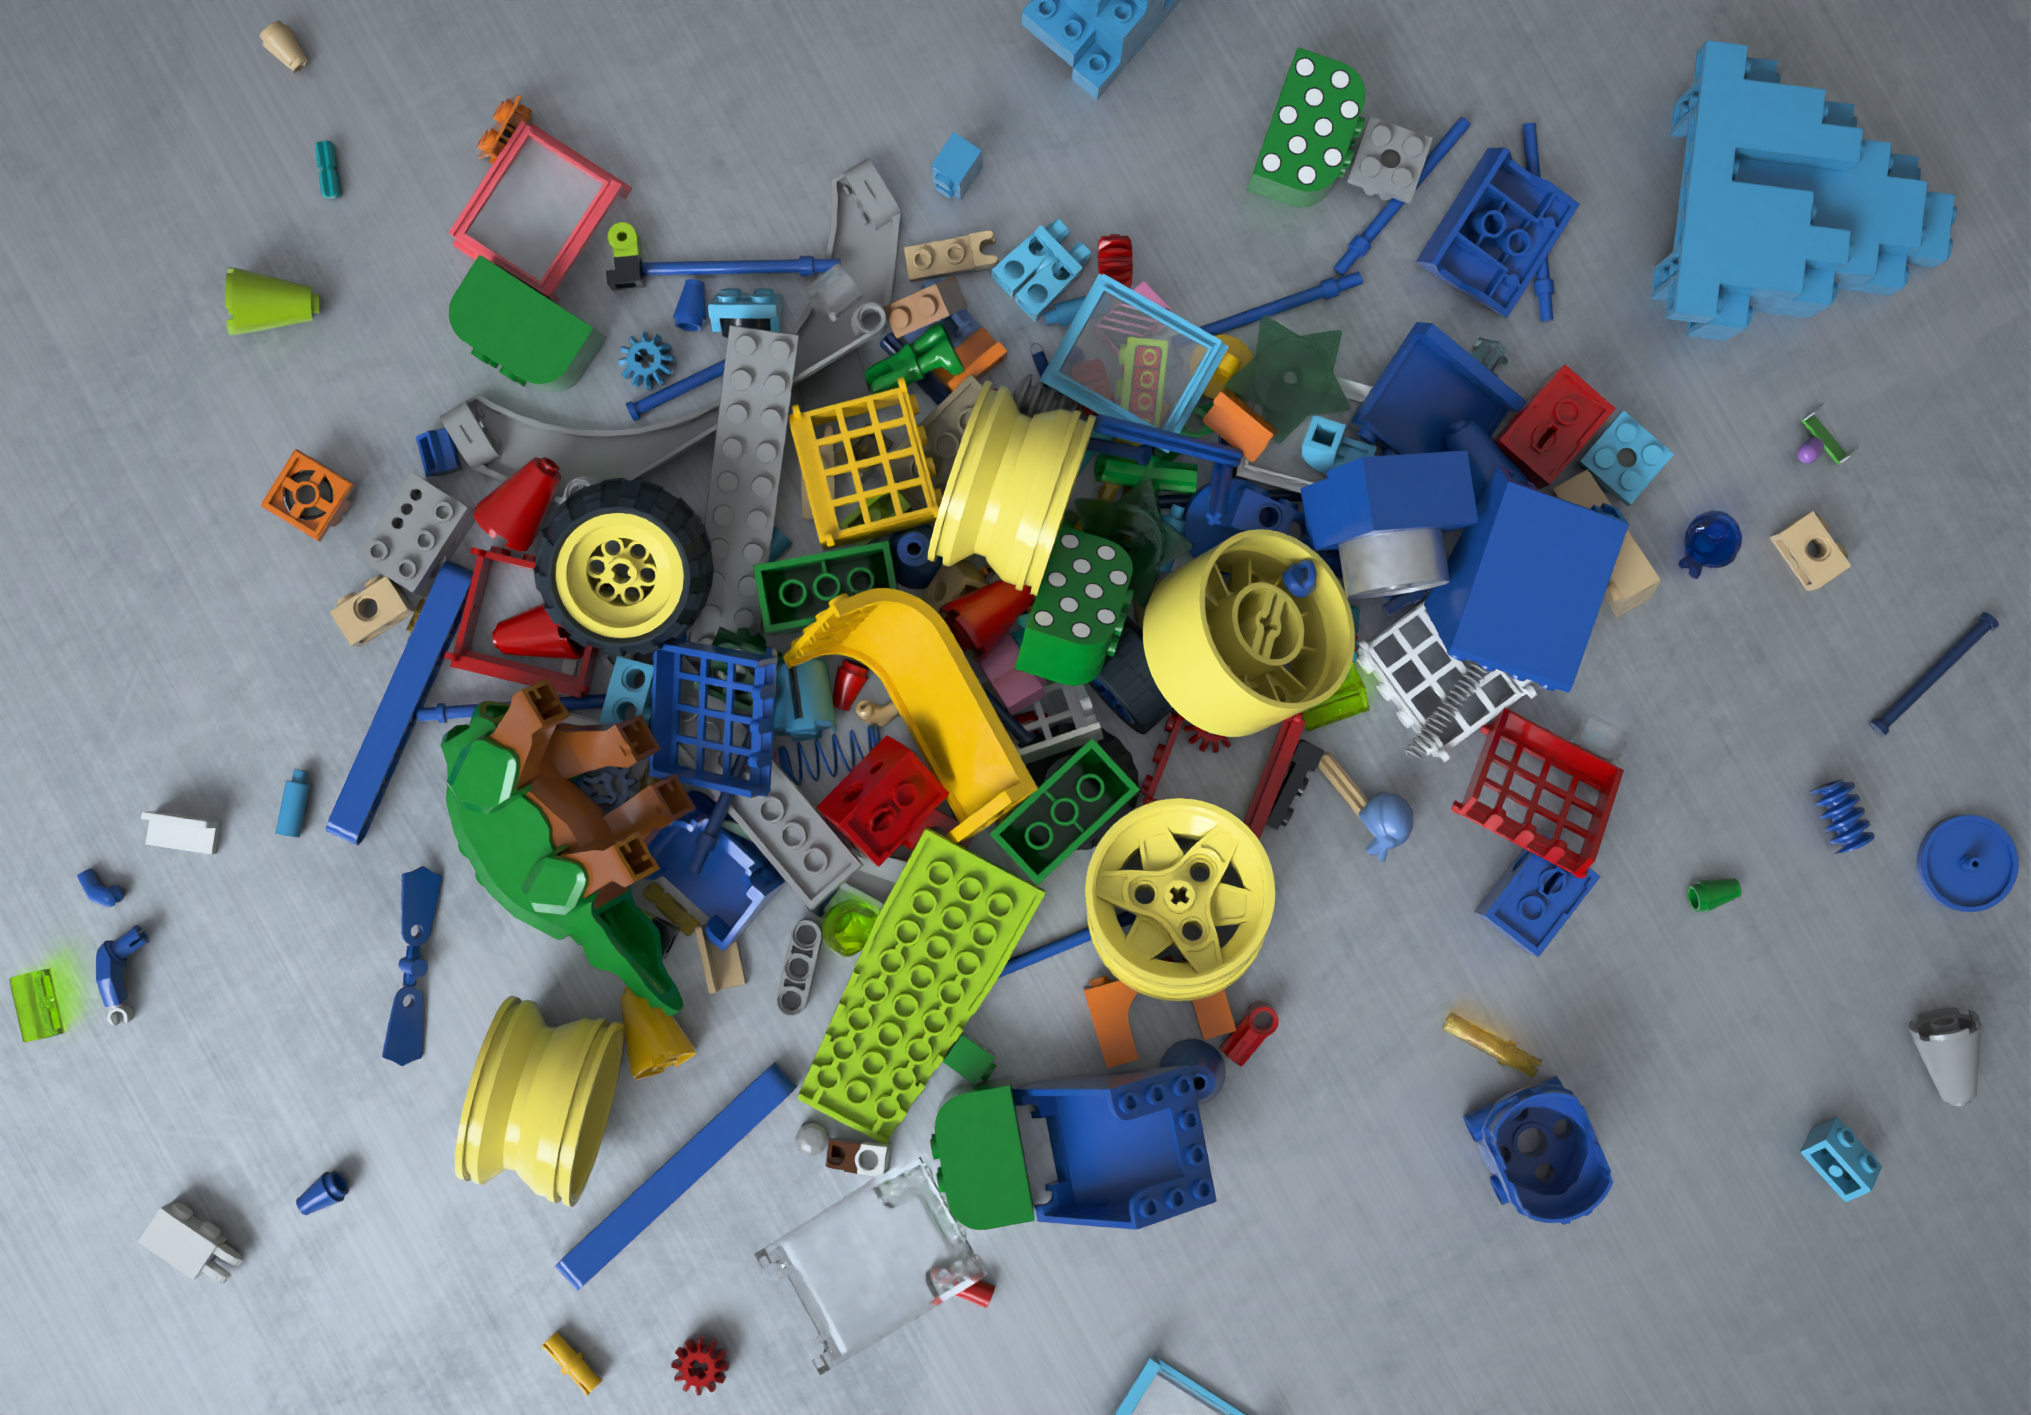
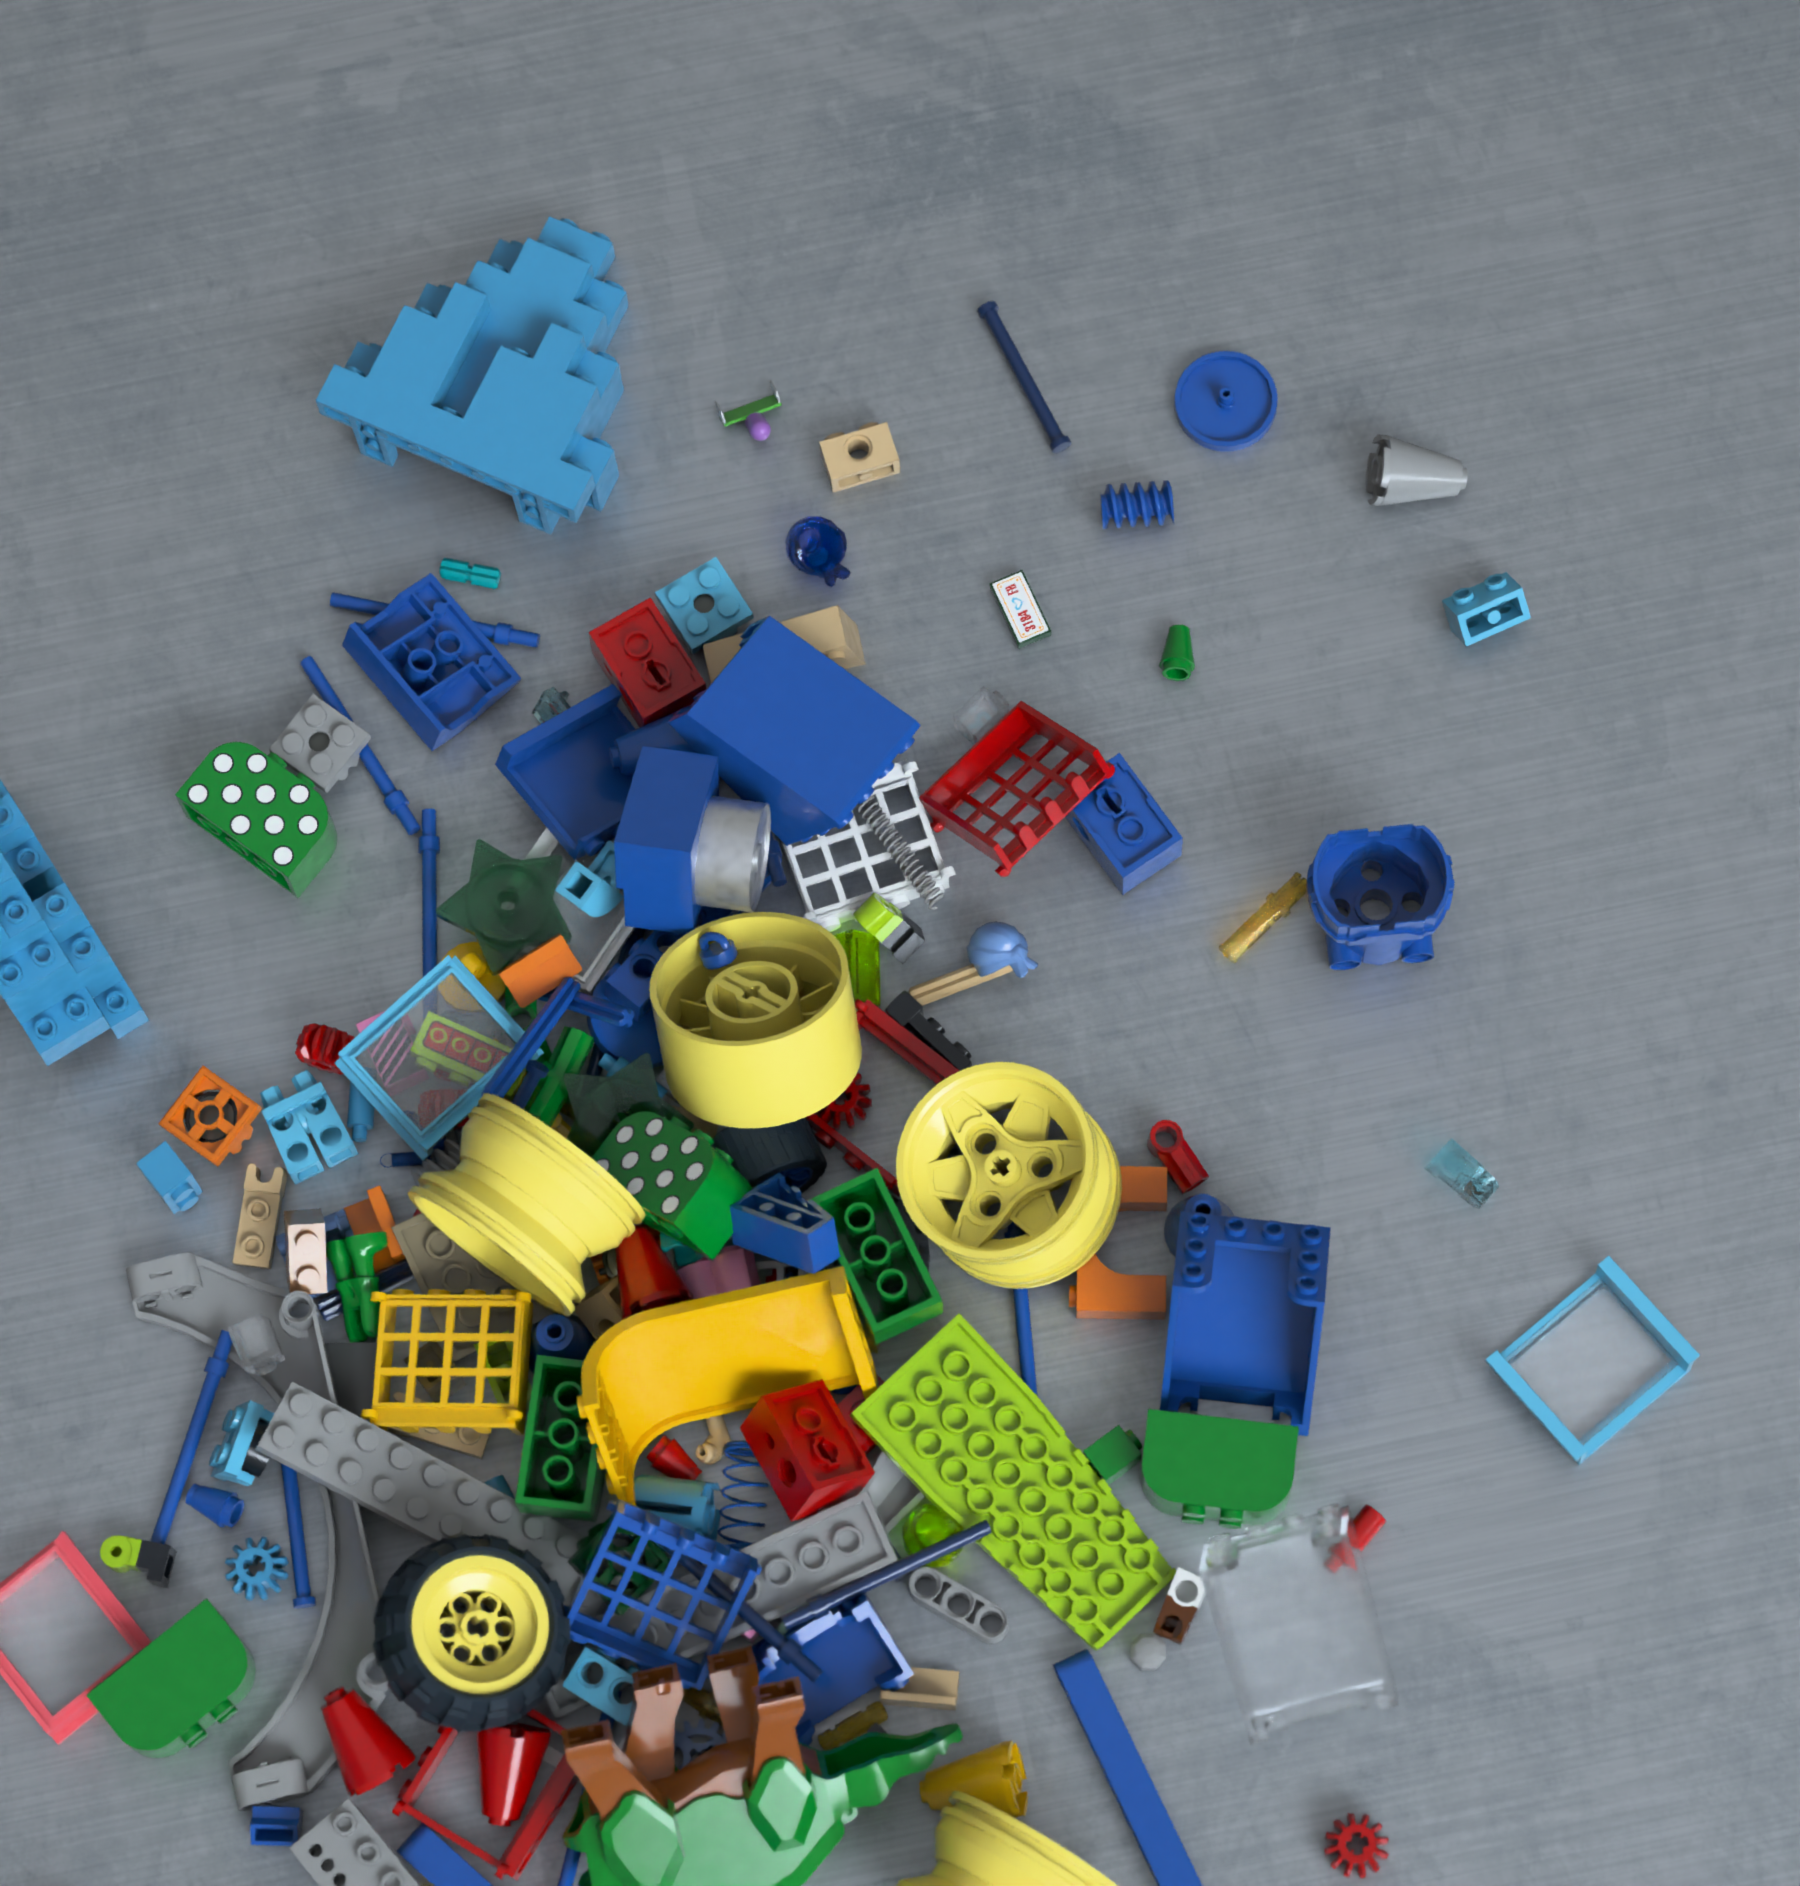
camera: 65 degrees left, 15 degrees down
none -> orange piece [158,1065,262,1167]
none -> teal piece [439,558,501,589]
none -> blue wedge [730,1173,840,1274]
none -> dark blue bar [780,1519,992,1630]
none -> leg [853,892,925,964]
none -> white tile [990,570,1051,649]
none -> clear light blue leg [1424,1138,1499,1209]

